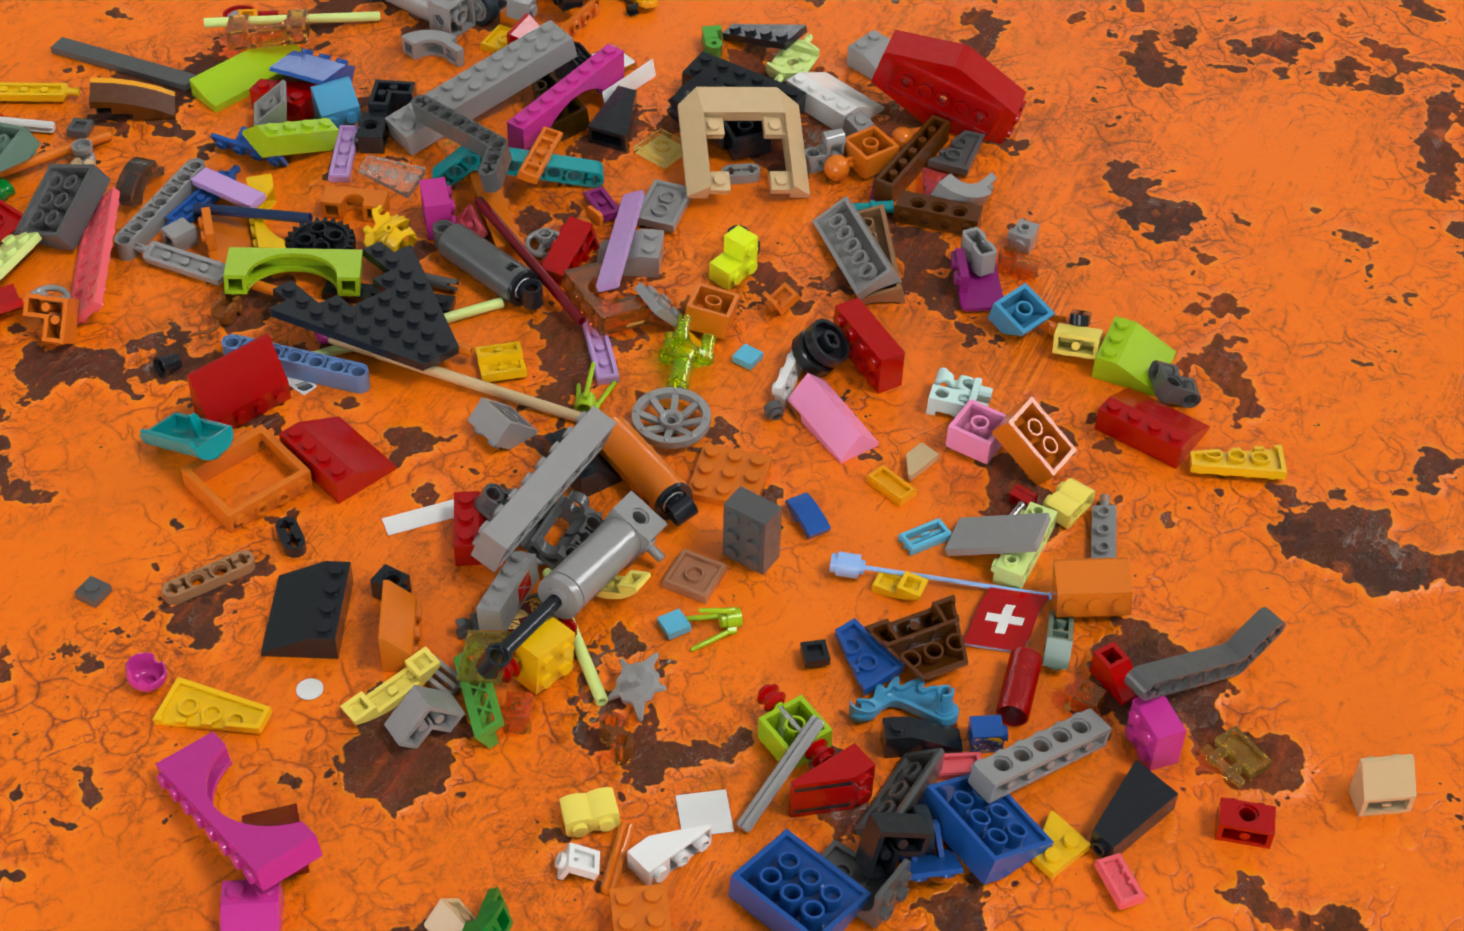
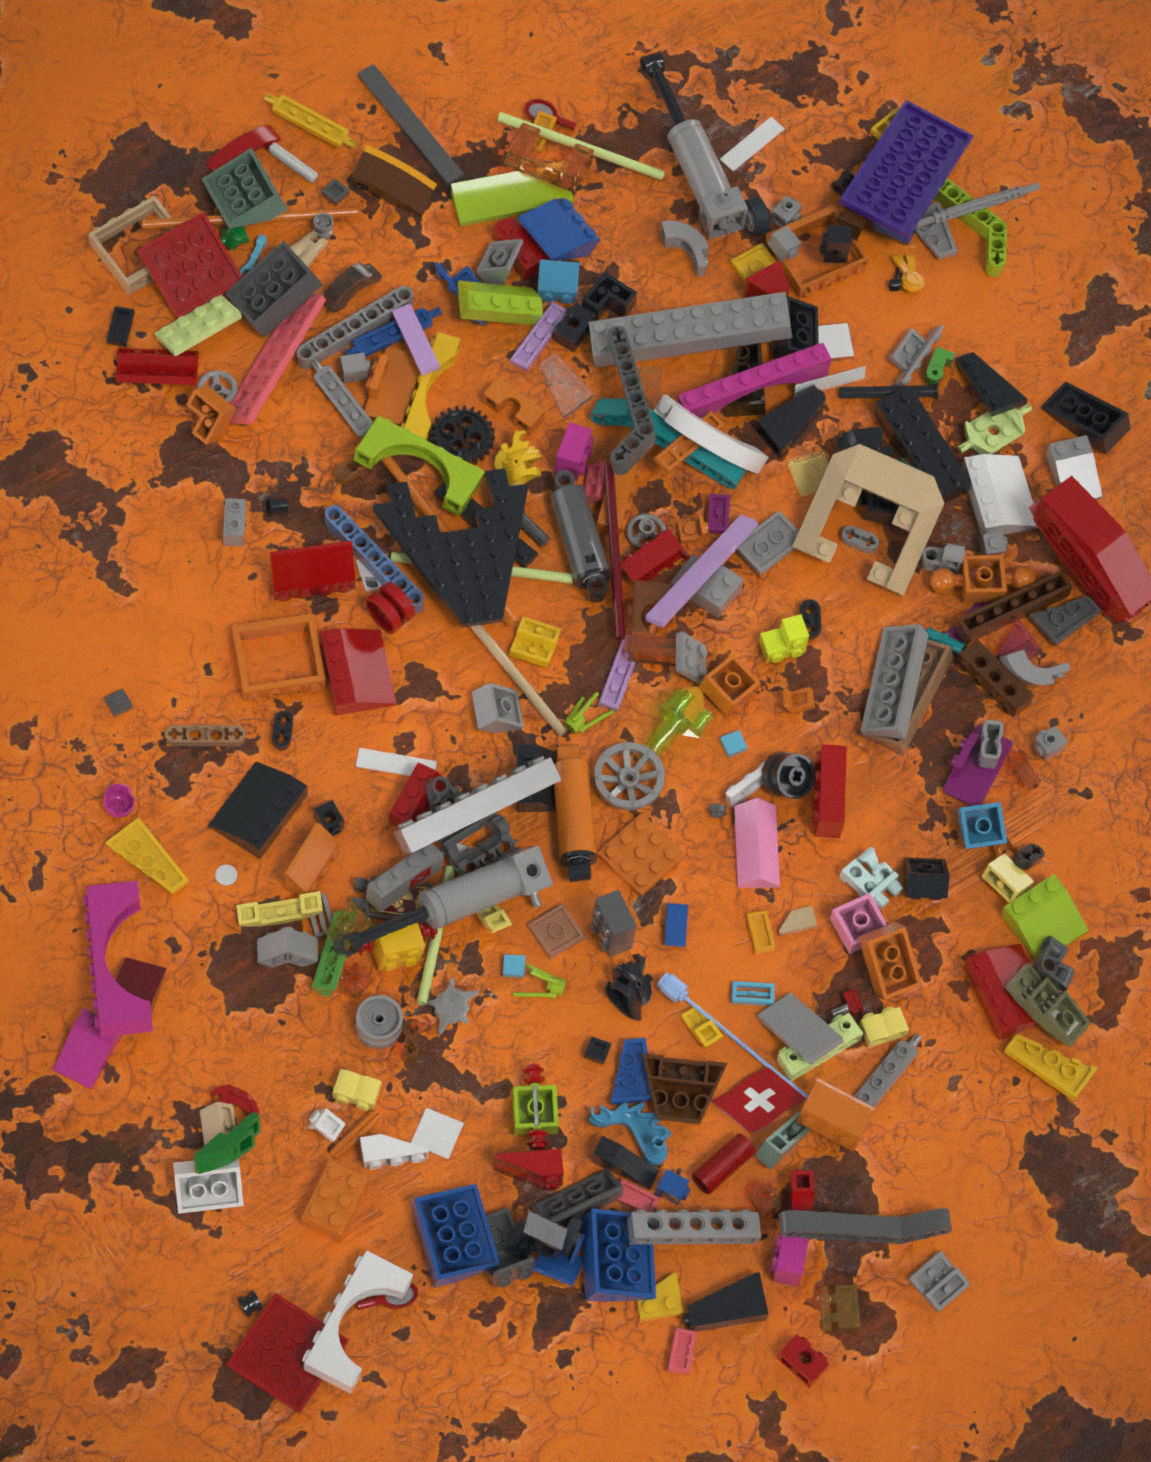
camera: 25 degrees right, 20 degrees up
teal container [139,412,234,460] -> none
dark blue piece [193,203,313,224] -> none
light grey axle [737,715,824,832] -> none
tan slope [1348,754,1417,817] -> none
none -> red piece [210,1085,260,1115]
none -> light grey brick [223,498,246,547]
none -> medium azure piece [240,234,267,276]
none -> light grey wheel [356,995,403,1049]
none -> red wheel [364,581,416,634]
none -> black helmet [604,954,653,1021]
none -> white arch [654,394,769,474]
none -> black axle [839,383,938,399]
none -> light grey bracket [888,324,944,386]
none -> black slope [903,857,950,900]
none -> light grey slope [907,1251,970,1312]
none -> olive slope [1004,962,1091,1047]
none -> black slope [1041,382,1131,454]

